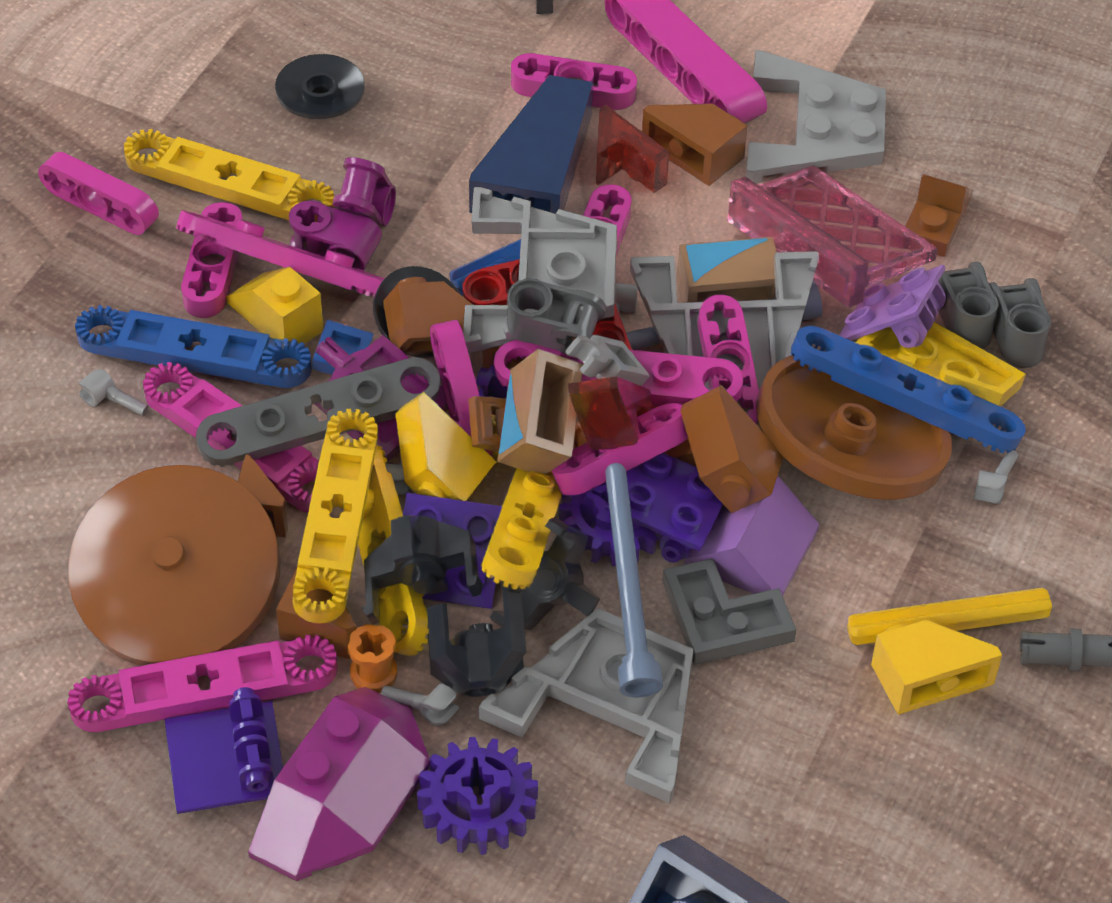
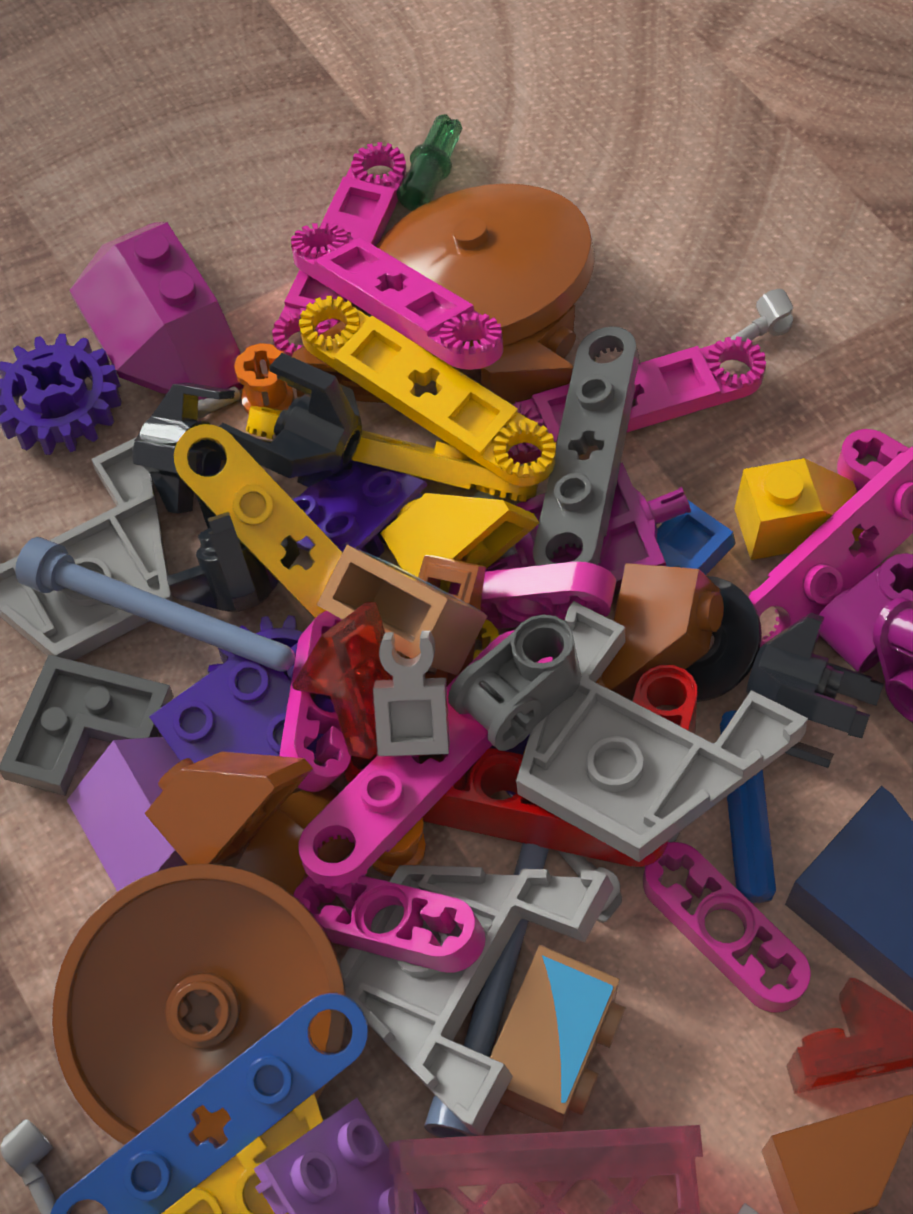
camera: 125 degrees right, 10 degrees up
blue piece [75,305,312,388] -> none
dark purple hinge [164,687,283,814] -> none
none -> dark pink piece [291,222,503,370]
none -> clear green axle [397,114,463,211]
none -> black piece [746,613,884,768]

